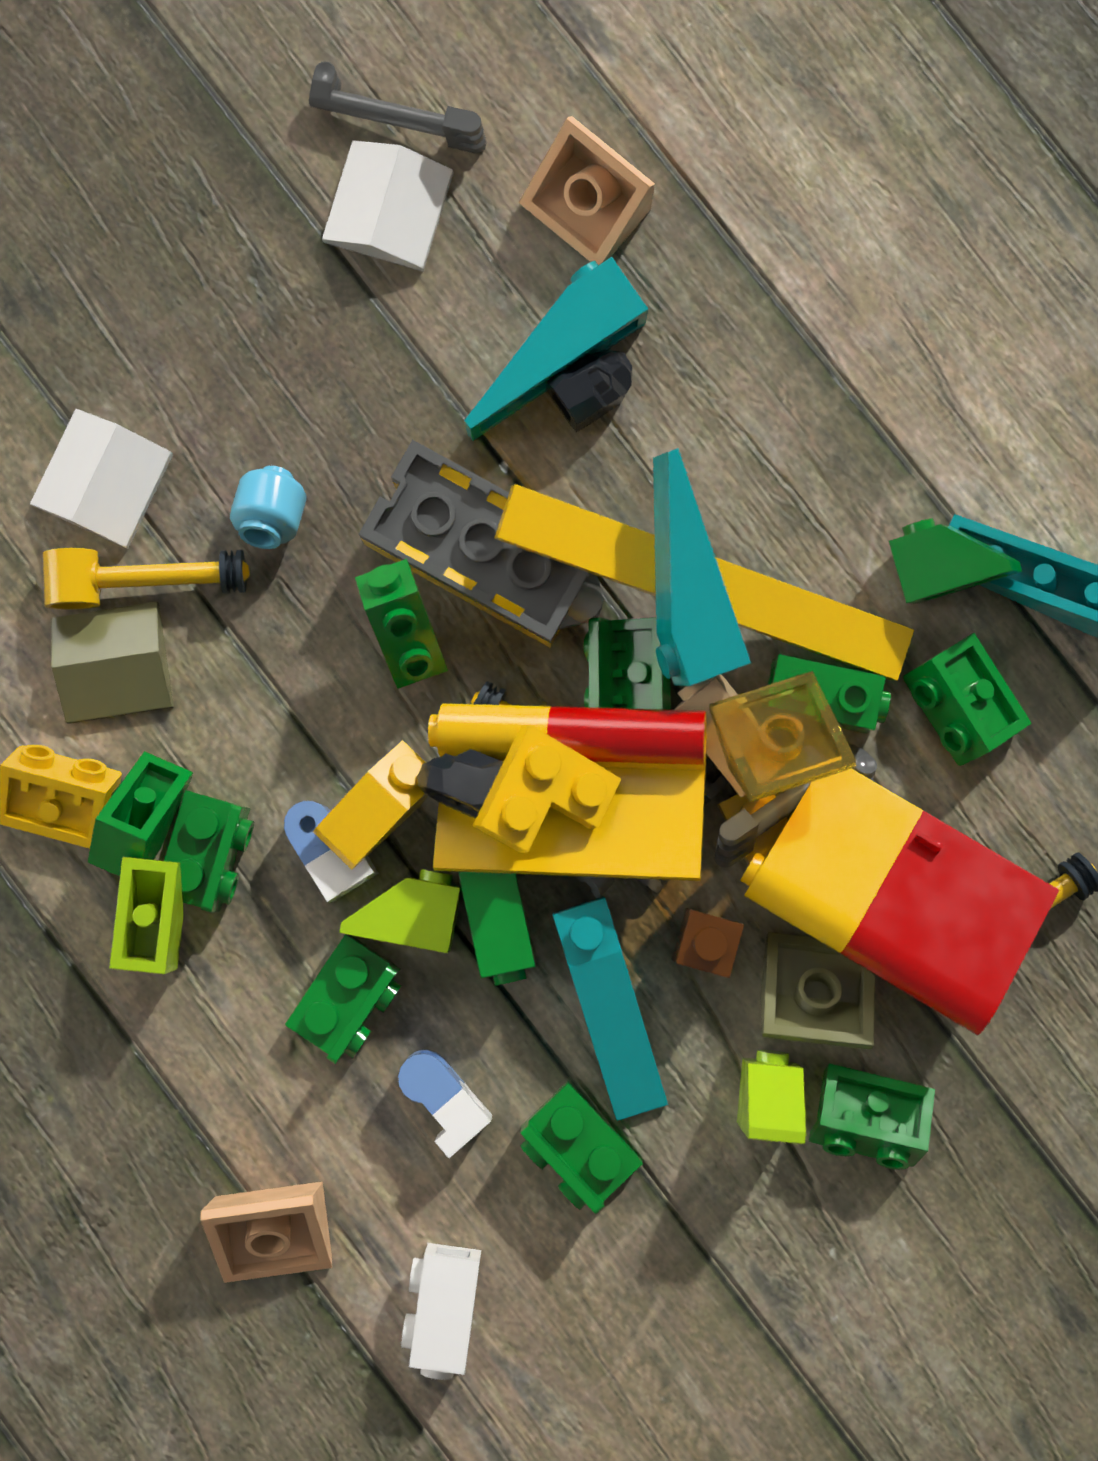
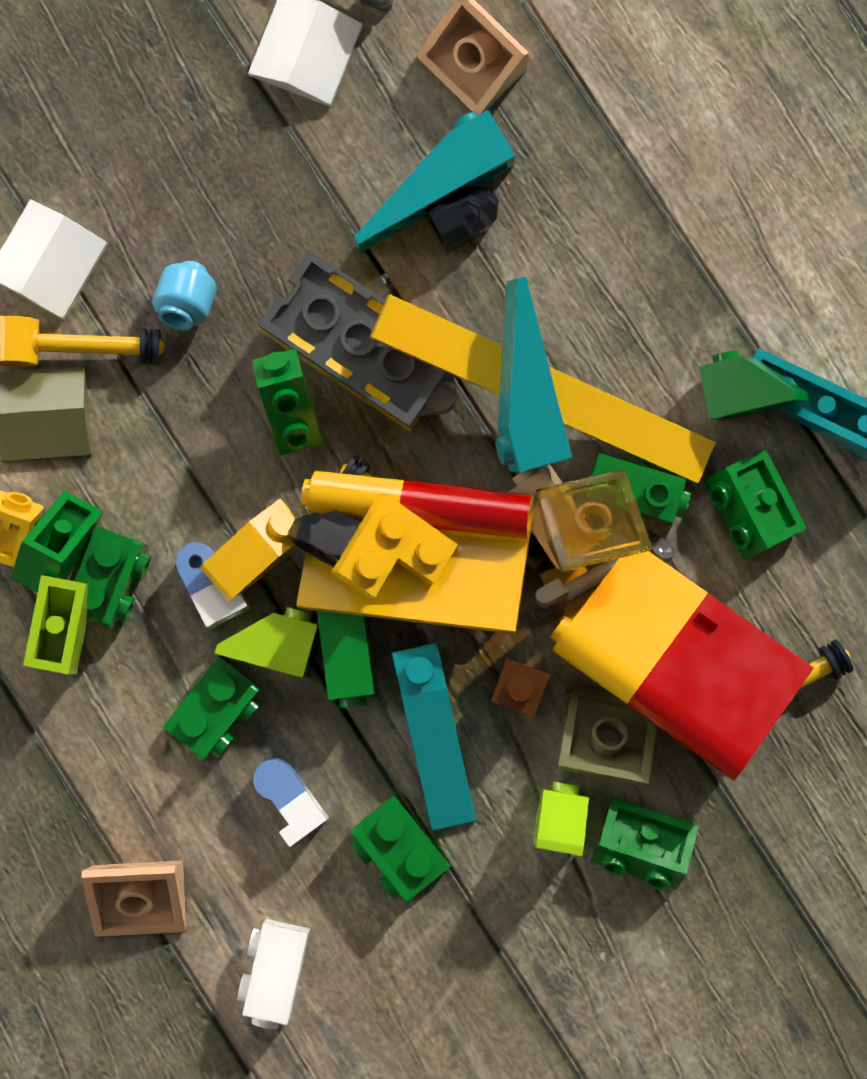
camera: 10 degrees right, 0 degrees up
green bracket [583,617,671,710] -> none

